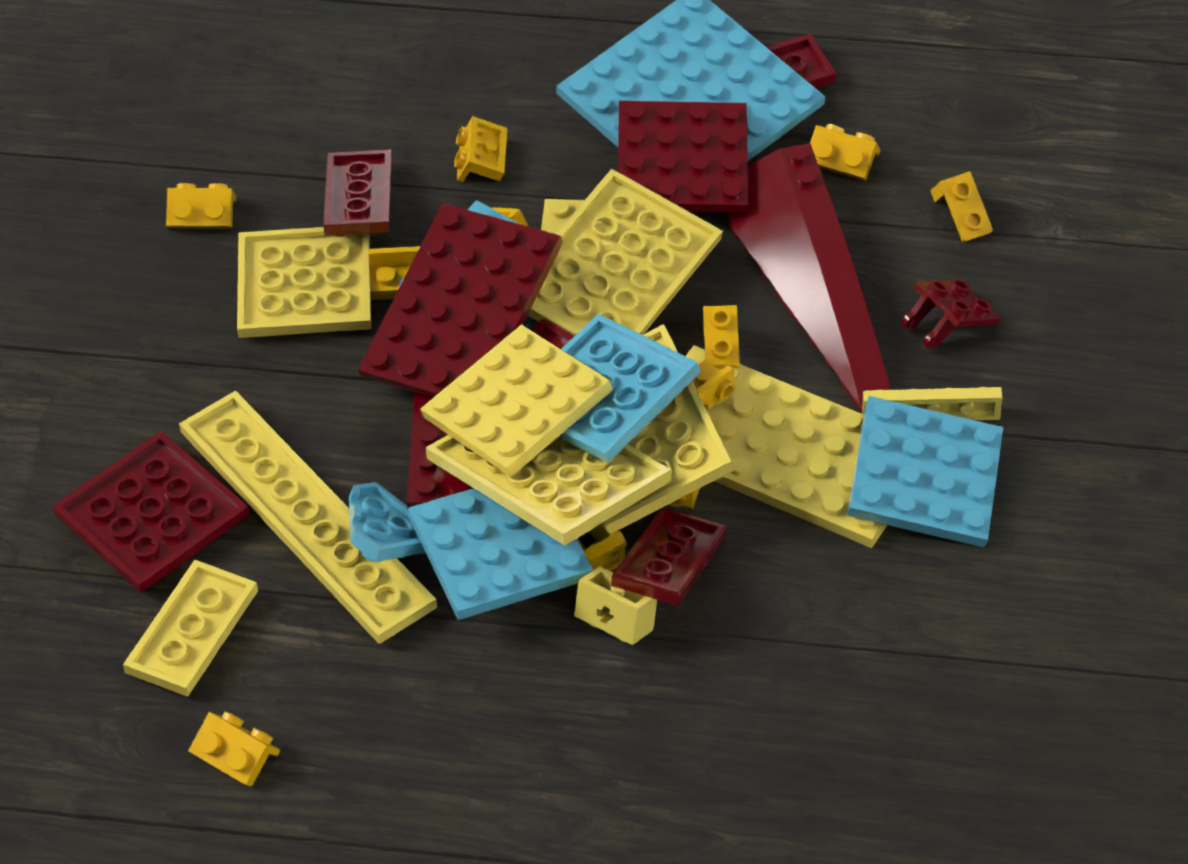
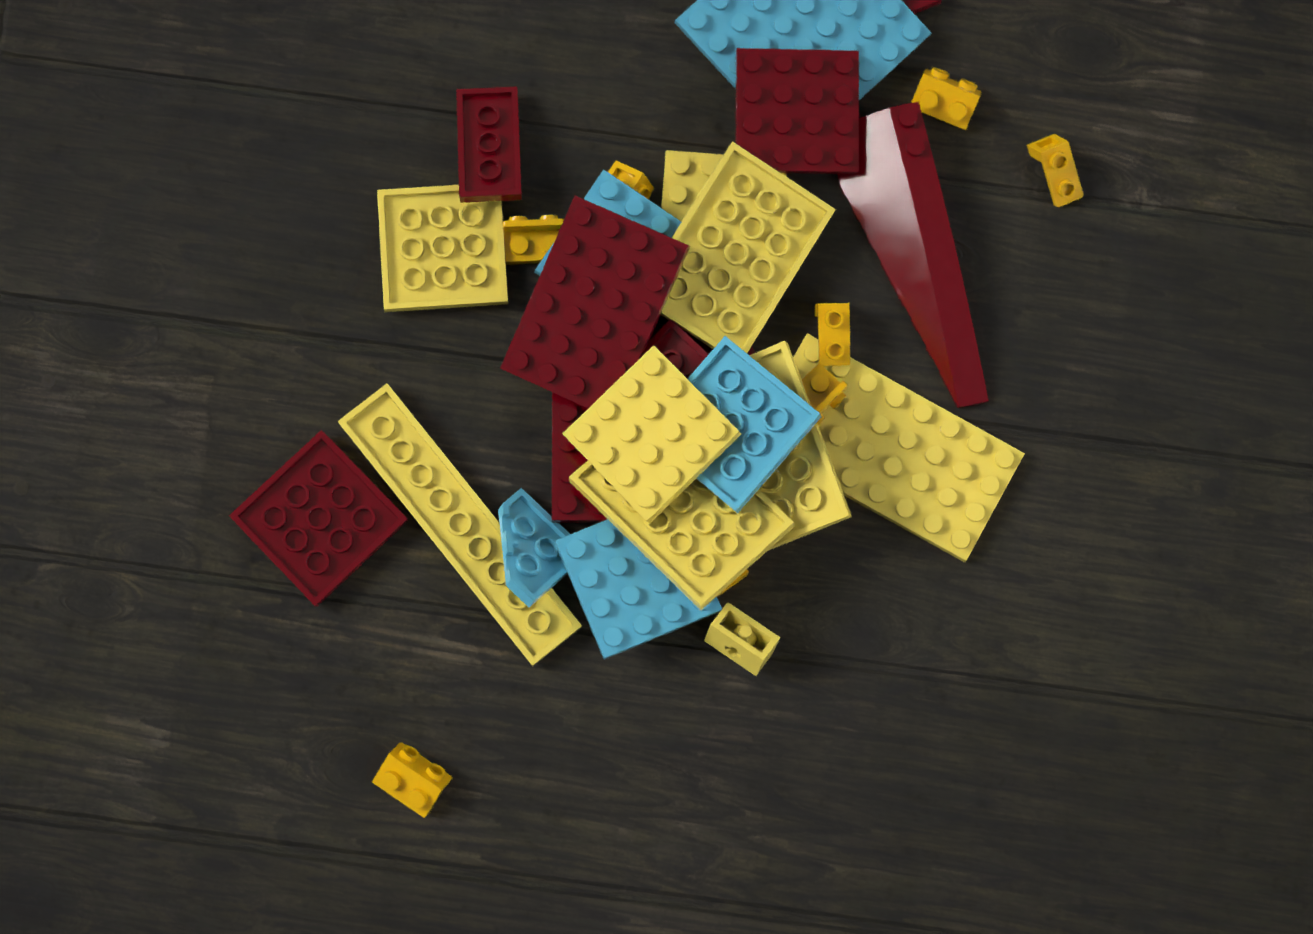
camera: 10 degrees left, 30 degrees up
light yellow plate [123,560,258,697] -> none
yellow bracket [166,183,236,229] -> none
yellow bracket [454,116,507,182] -> none
dark red tile [611,507,727,606] -> none
medium azure plate [847,396,1003,548] -> none
light yellow plate [862,387,1002,421] -> none
dark red plate [901,279,1002,349] -> none

